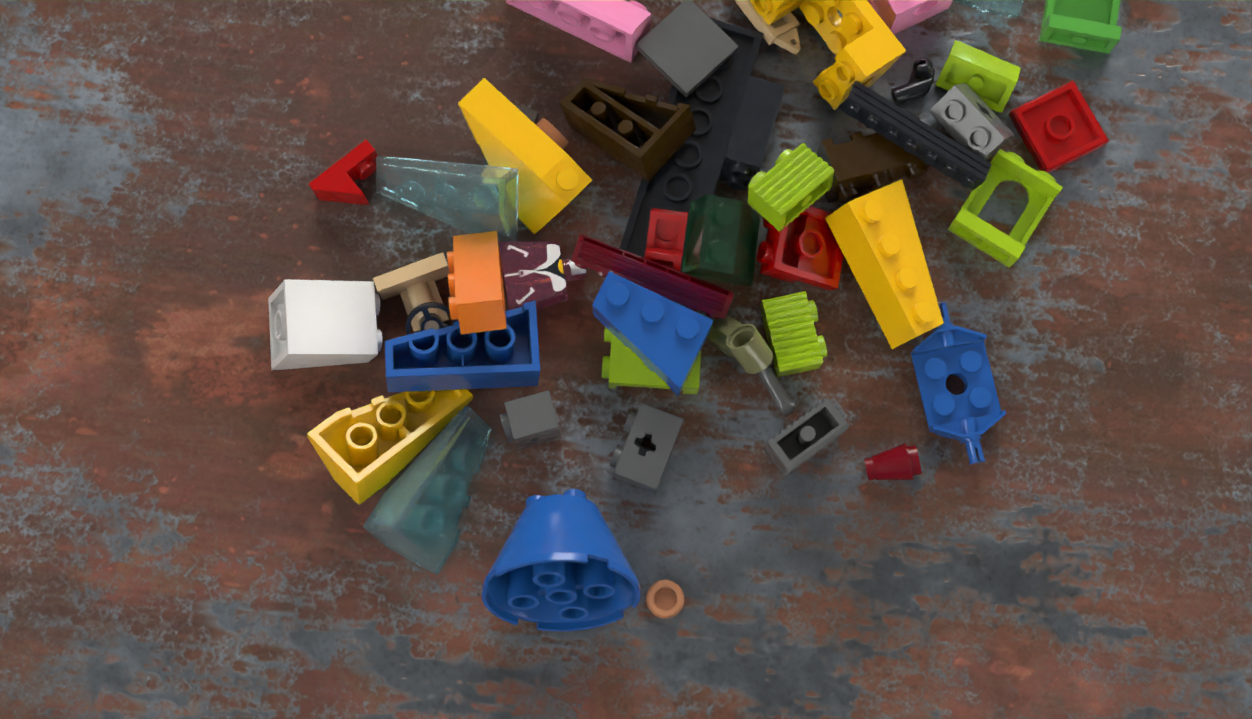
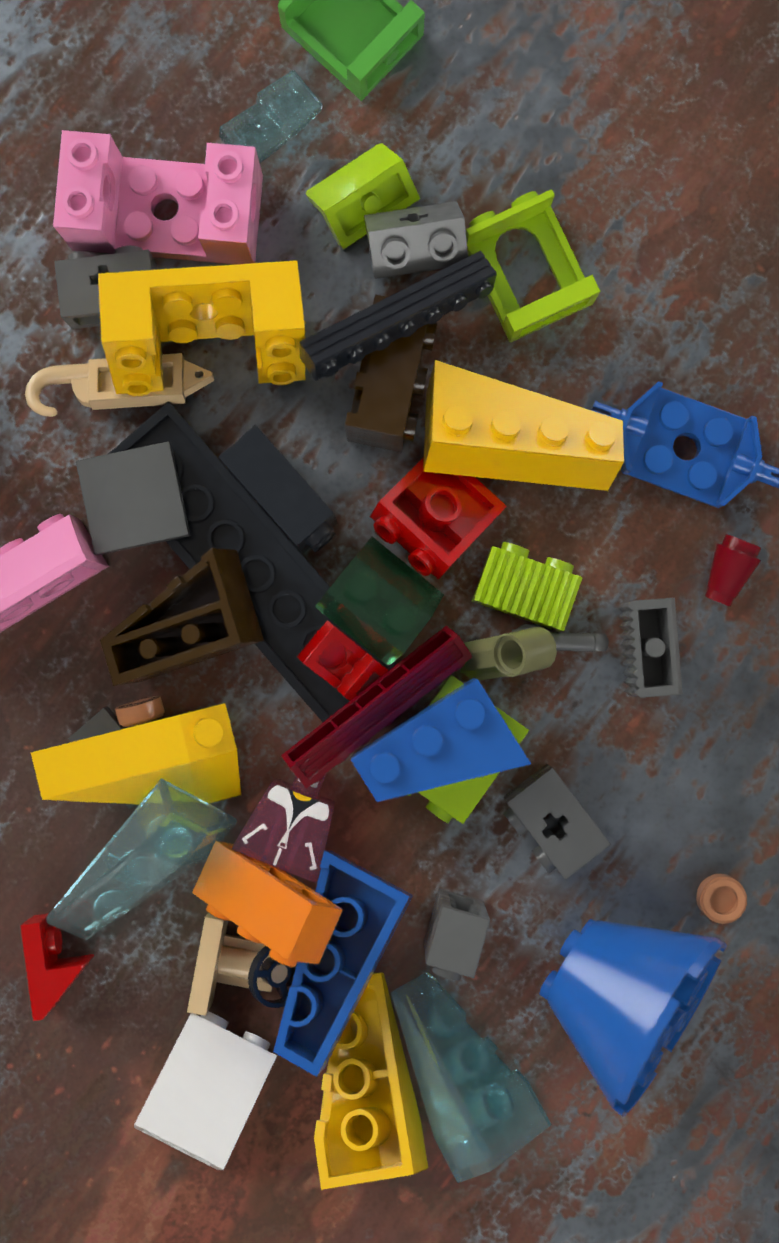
camera: 55 degrees left, 10 degrees up
lime brick [748,143,834,231] -> none
black arm [891,58,935,106] -> none
red tile [1008,80,1109,173] -> none

